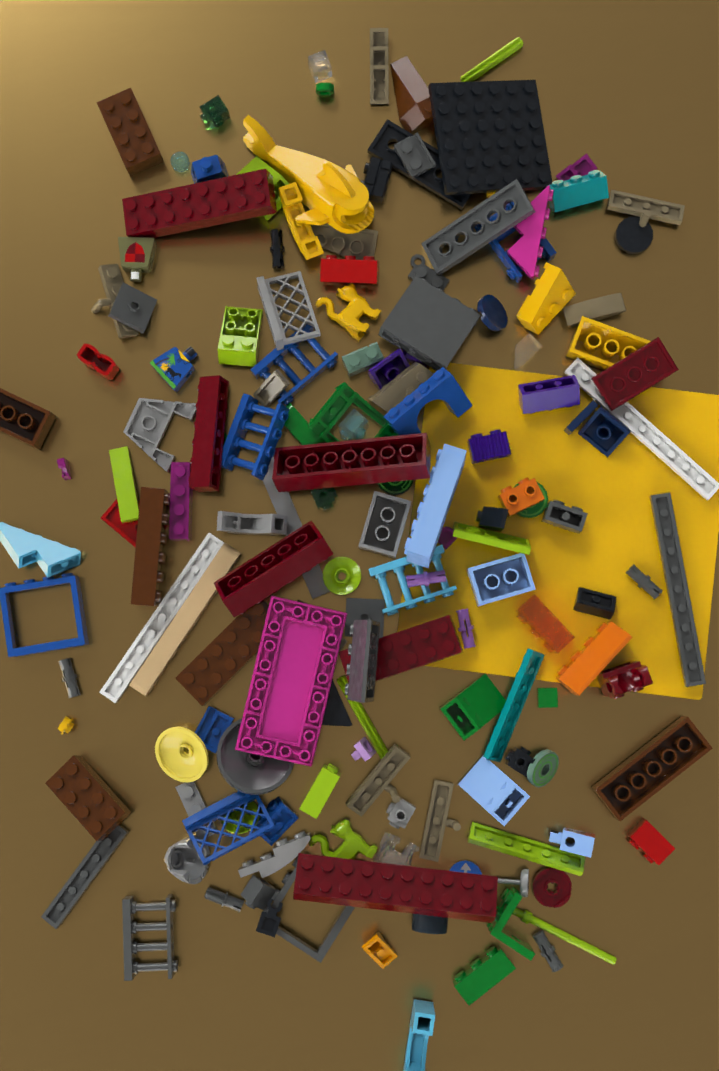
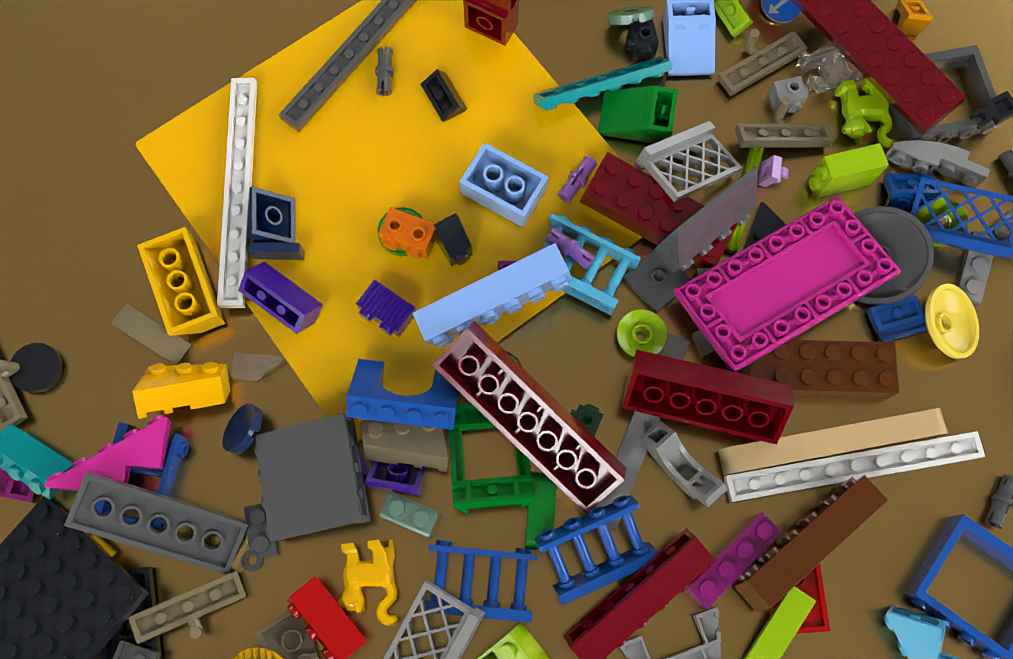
camera: 140 degrees left, 10 degrees down
dark grey brick [241,875,276,910] -> none
dark tan tile [253,369,290,407] -> none
clear light blue brick [339,409,369,441] -> none
light grey brick [358,491,412,558] -> none
lime tile [453,522,531,555] -> none
clear orange brick [516,594,575,653] -> none
green tile [537,688,558,708] -> none
dark grey brick [541,500,588,534] -> none
orange slope [556,621,632,696] -> none
dark red tile [591,337,679,411] -> none
none -> dark tan plate [128,571,247,644]
none -> light grey fence [634,121,742,202]

